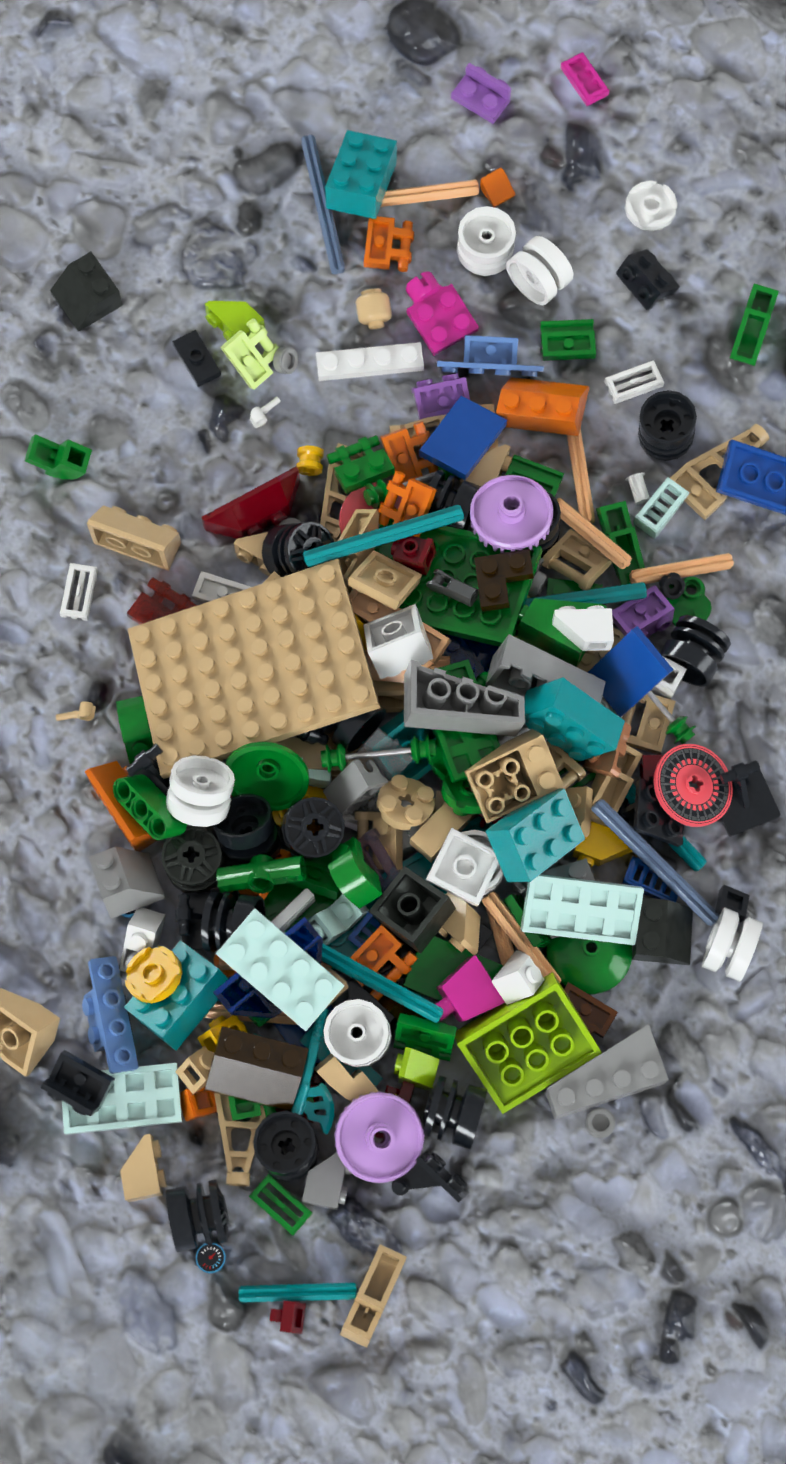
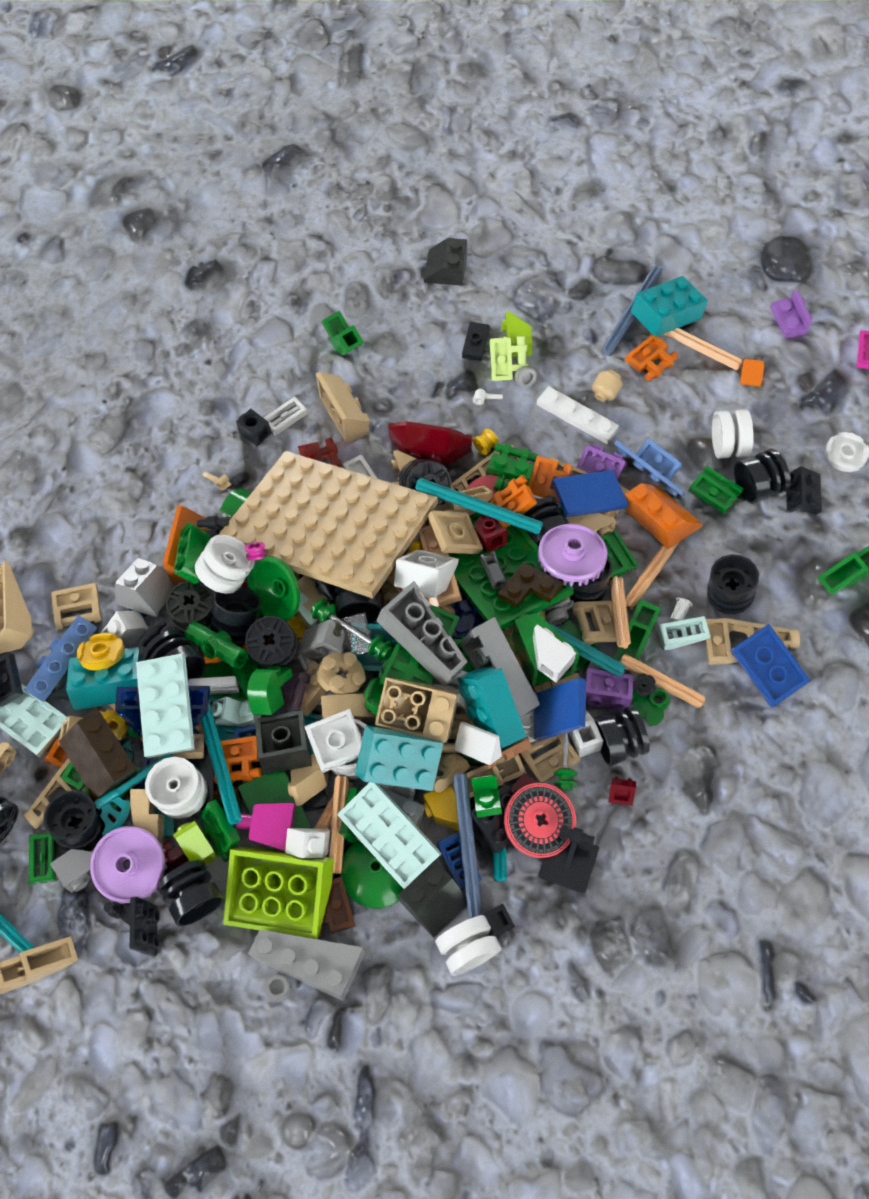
camera: 45 degrees right, 10 degrees down
dark pink plate [406,271,479,356] -> none
white wheel [457,206,516,276] -> none
white tile [604,360,664,404] -> none
none -> tan plate [51,583,103,631]
none -> black brick [236,408,271,447]
none -> dark pink bush [244,542,267,561]
none -> white slope [455,721,502,765]
none -> green slope [471,775,502,818]
none -> dark red tile [608,776,636,806]
none -> black wheel [734,448,791,504]

